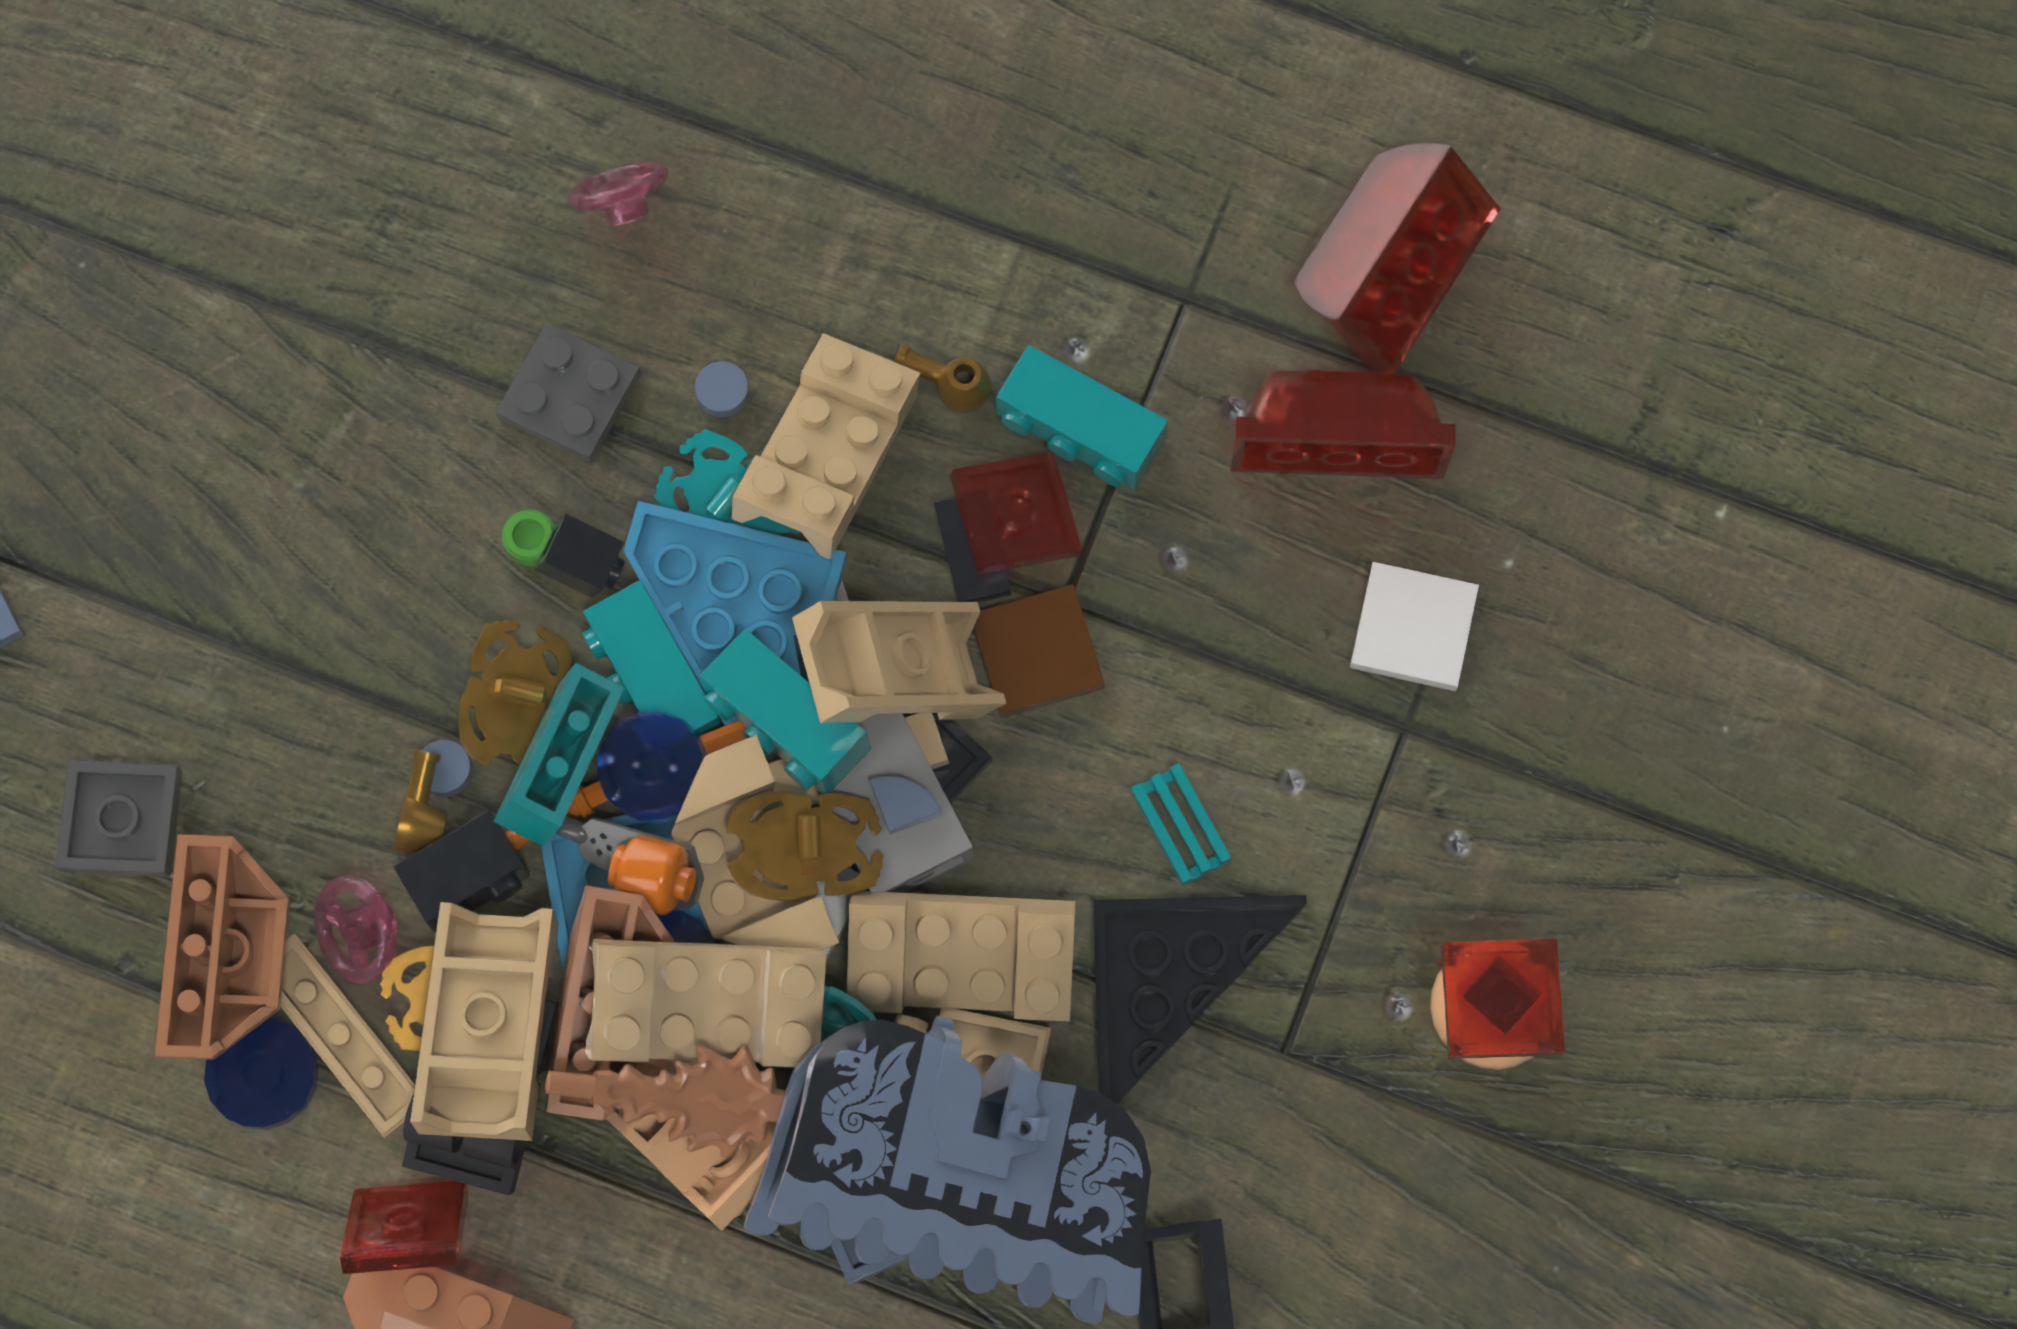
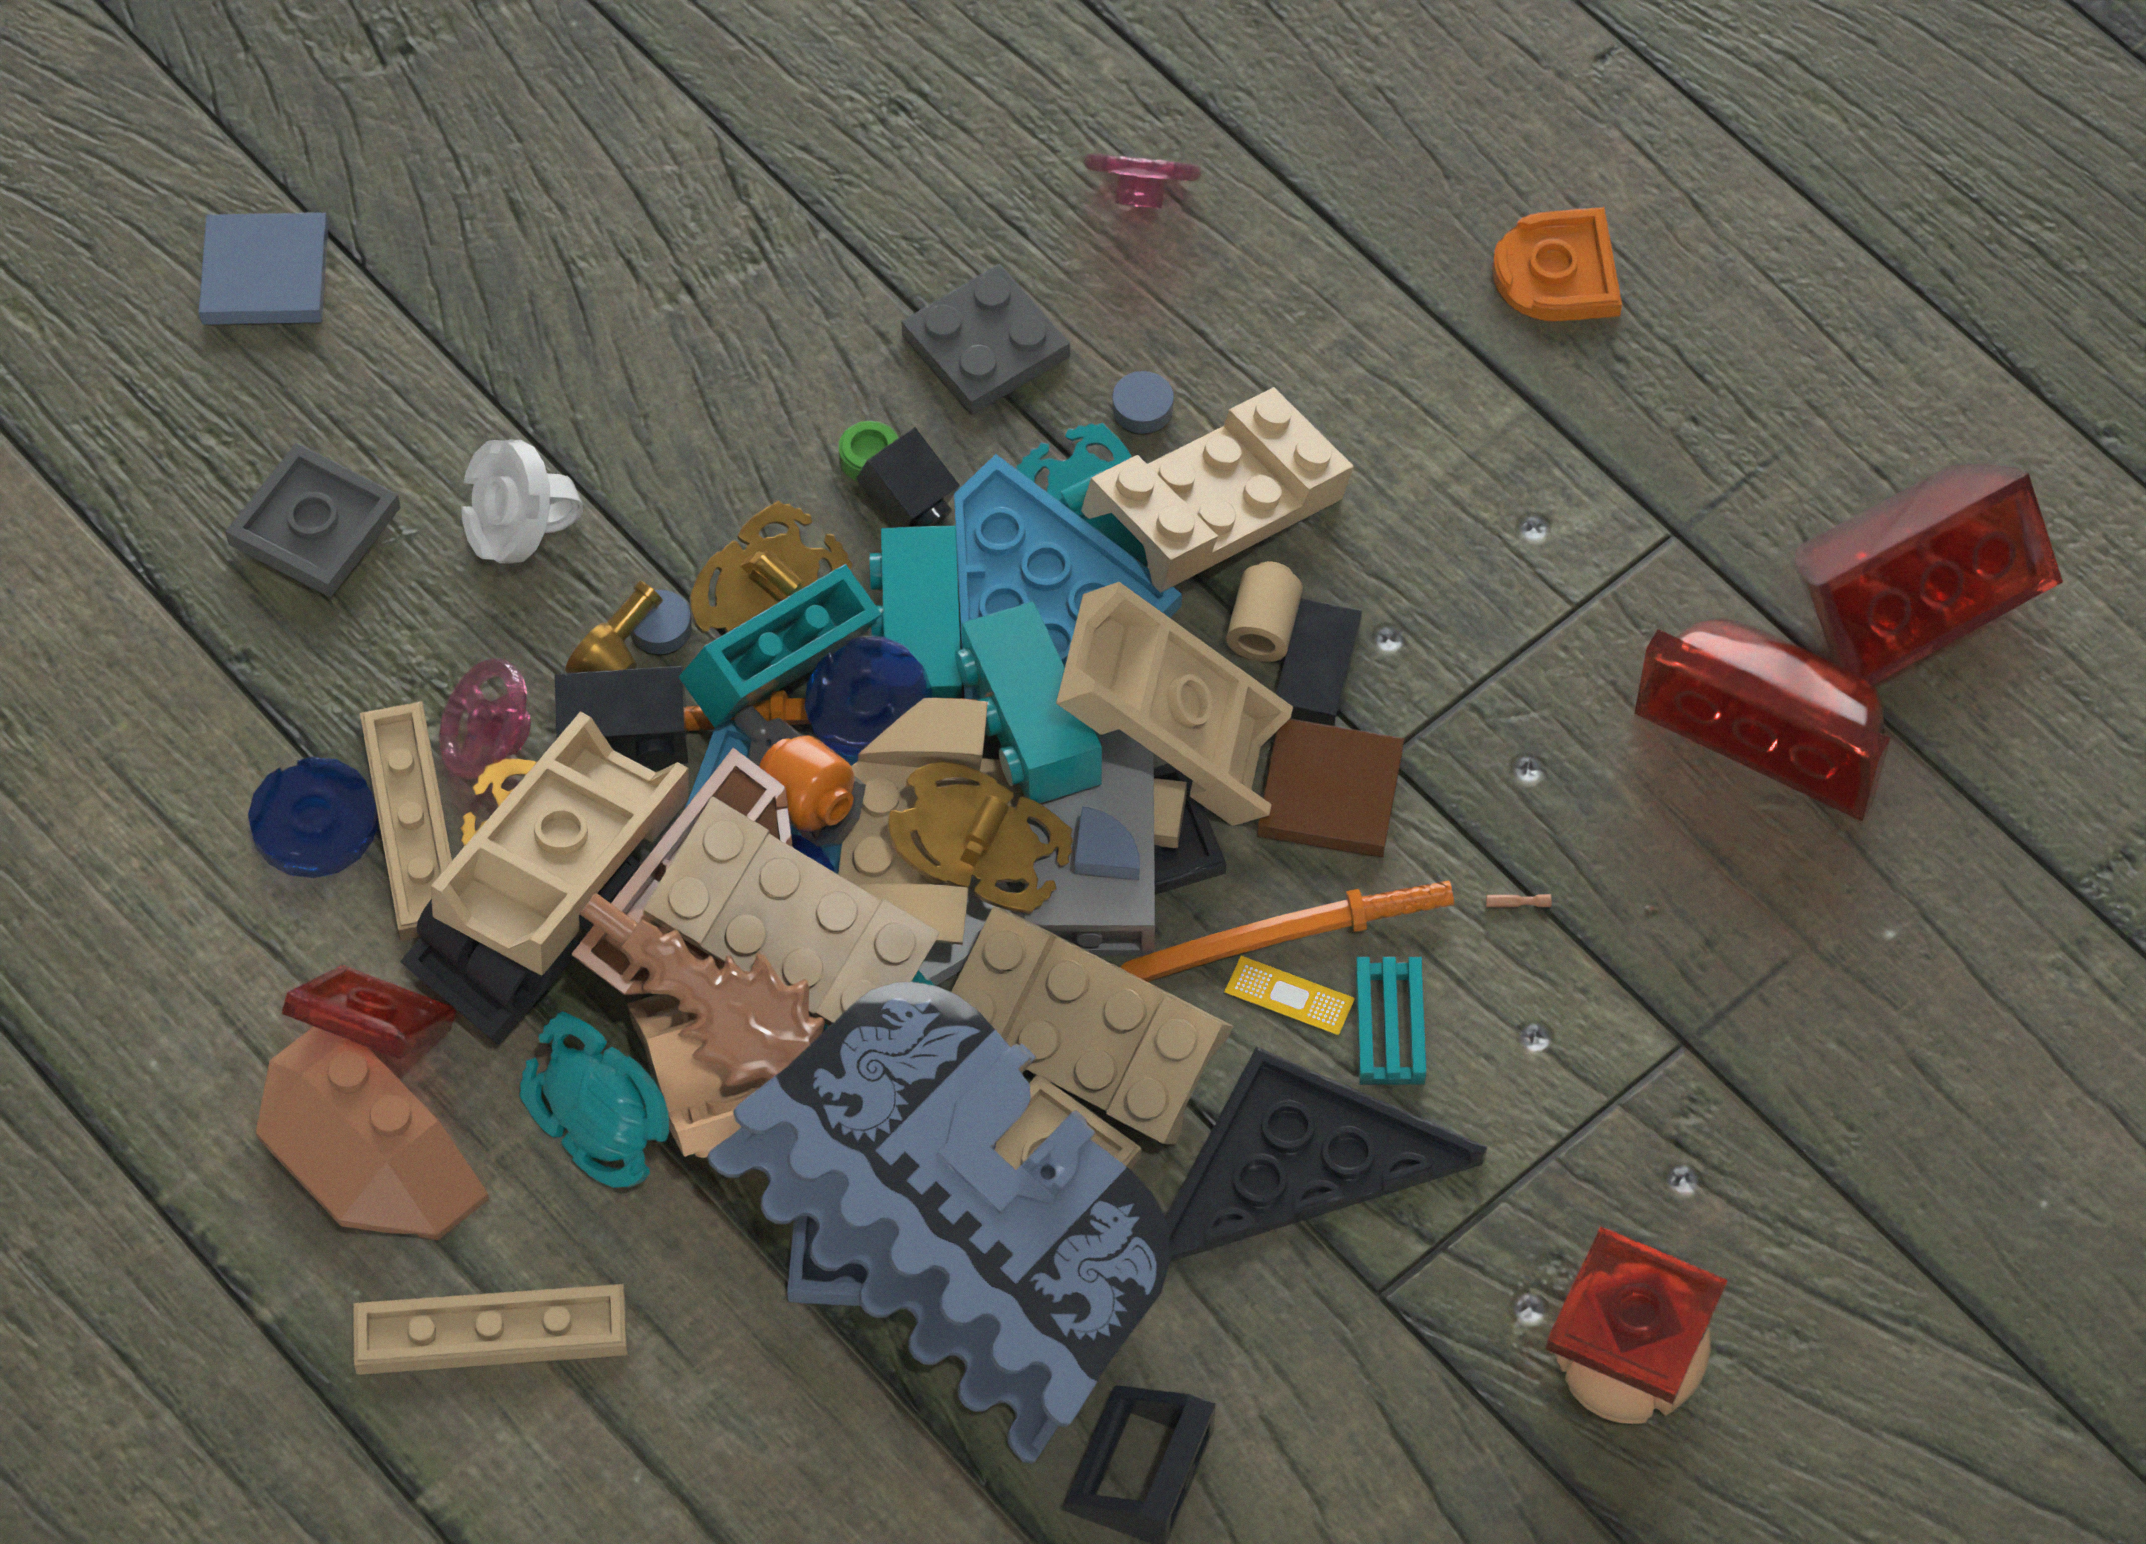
camera: 25 degrees right, 15 degrees down
nougat wedge [155,834,290,1060] -> none
pearl gold bar [894,344,991,413] -> none
clear red tile [950,452,1083,575] -> none
teal brick [996,345,1168,490] -> none
white tile [1350,562,1479,691] -> none
none -> white tile [461,439,583,564]
none -> teal shield [519,1011,669,1188]
none -> orange sword [1119,880,1454,982]
none -> yellow sticker [1224,956,1355,1036]
none -> tan brick [1226,562,1303,662]
none -> nougat piece [1486,894,1552,908]
none -> orange tile [1492,207,1622,321]

